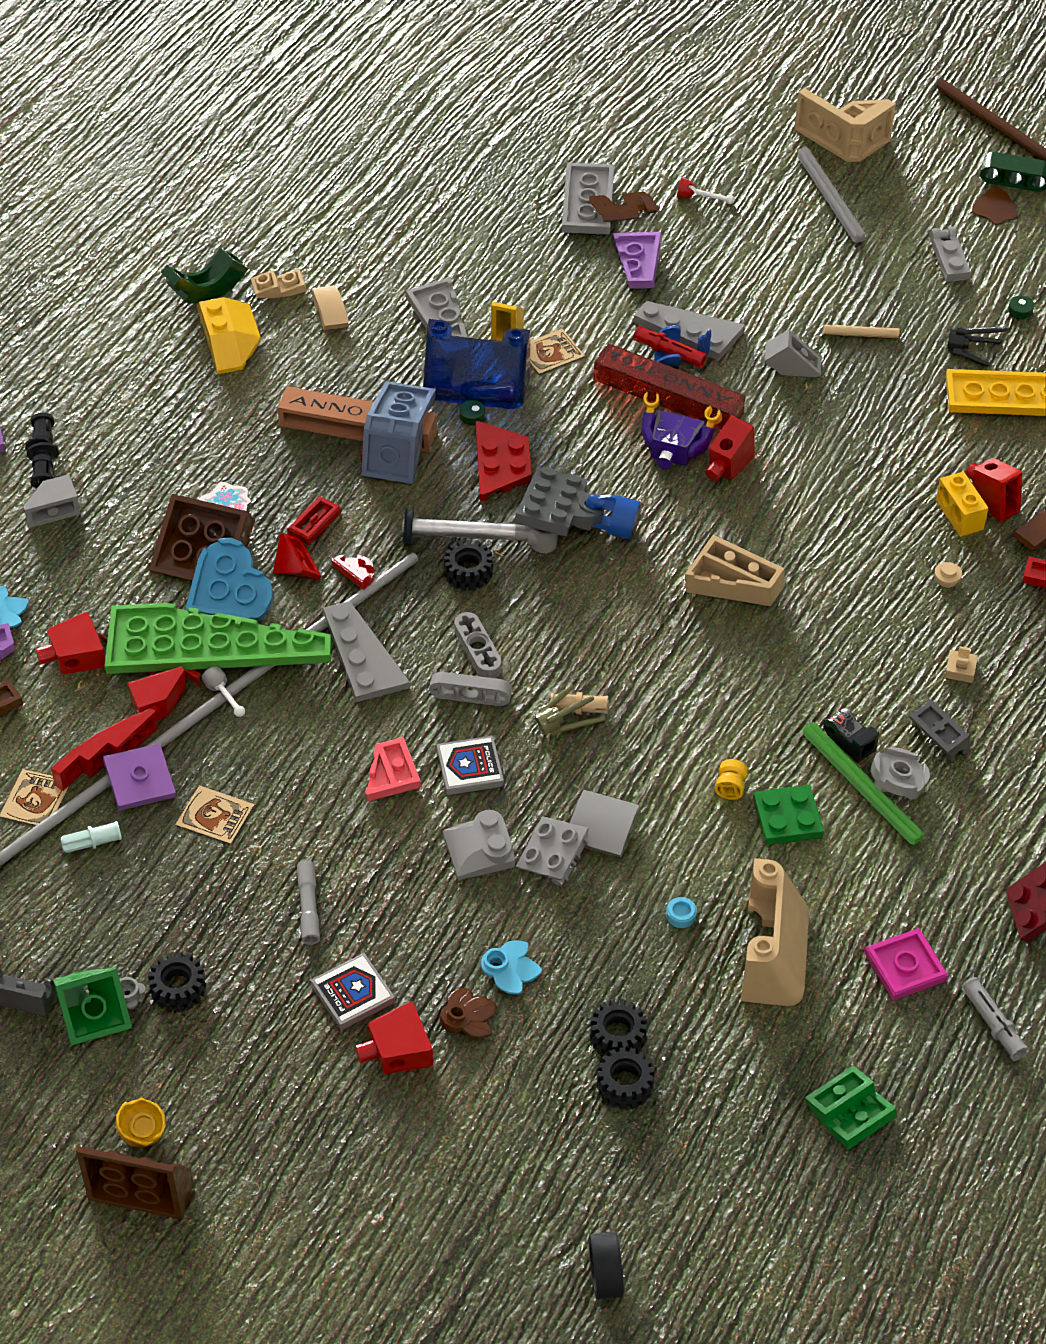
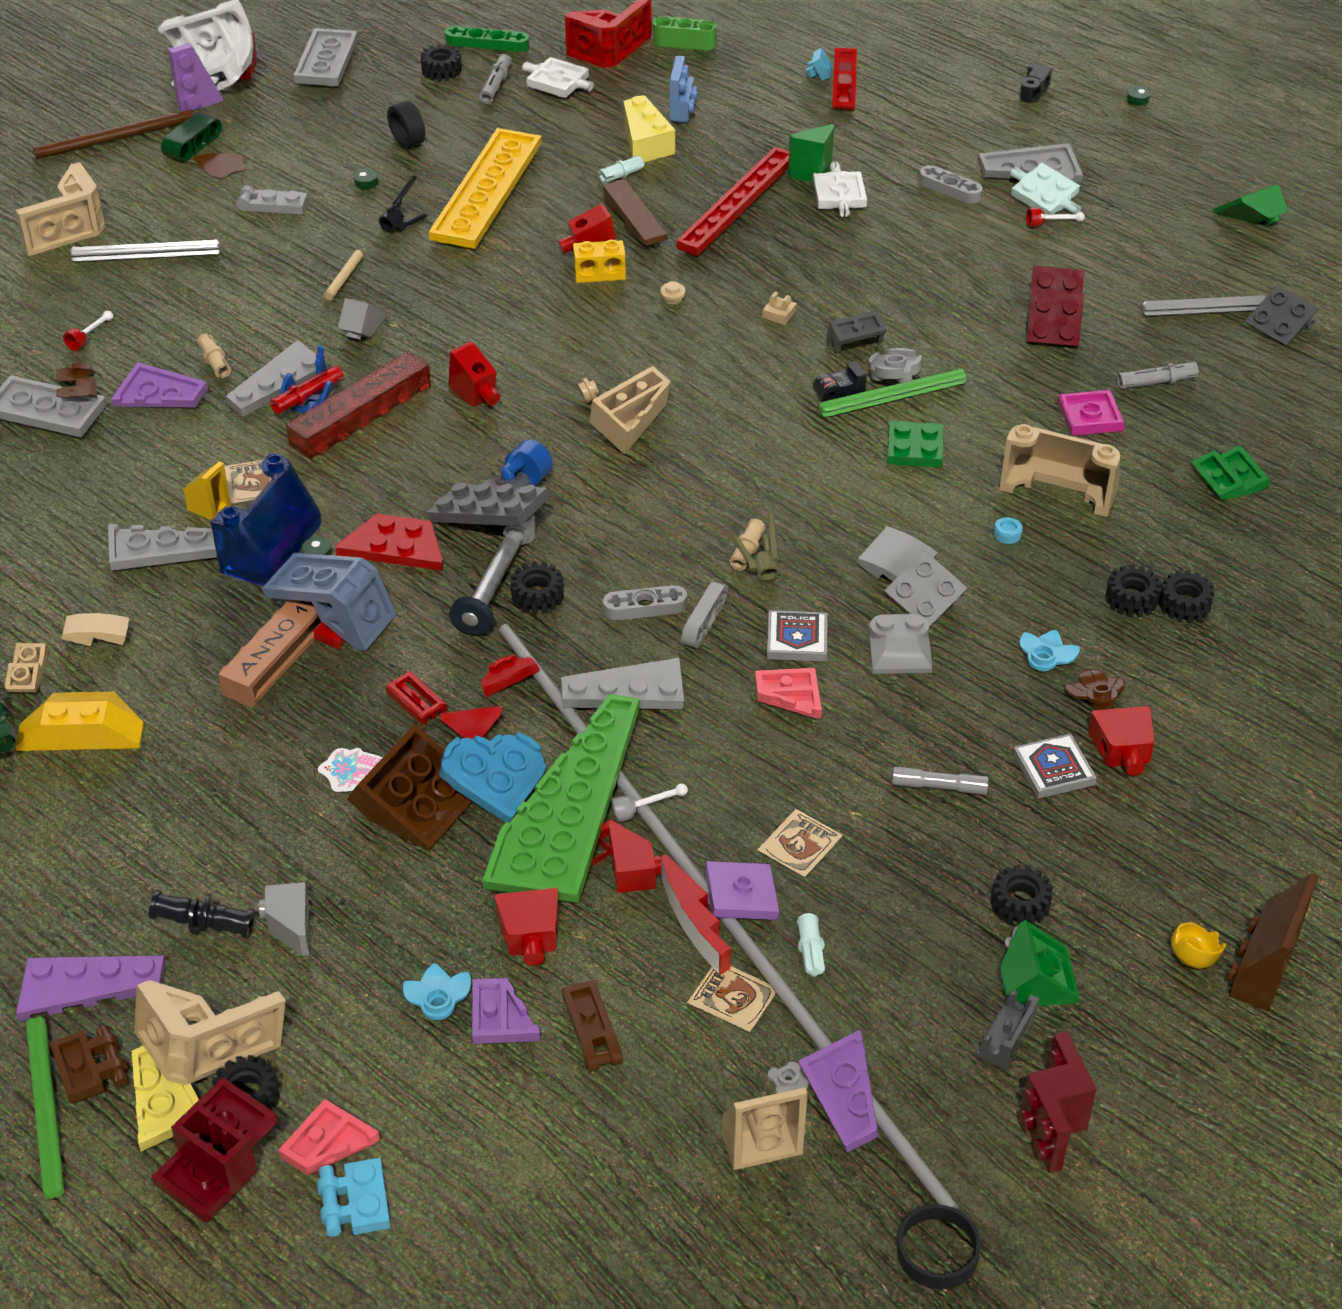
camera: 75 degrees left, 5 degrees down
dark purple torso [641,392,722,469] -> none
yellow wheel [715,759,748,800] -> none
none -> tan pin [197,333,231,378]
none -> tan plate [577,378,600,404]

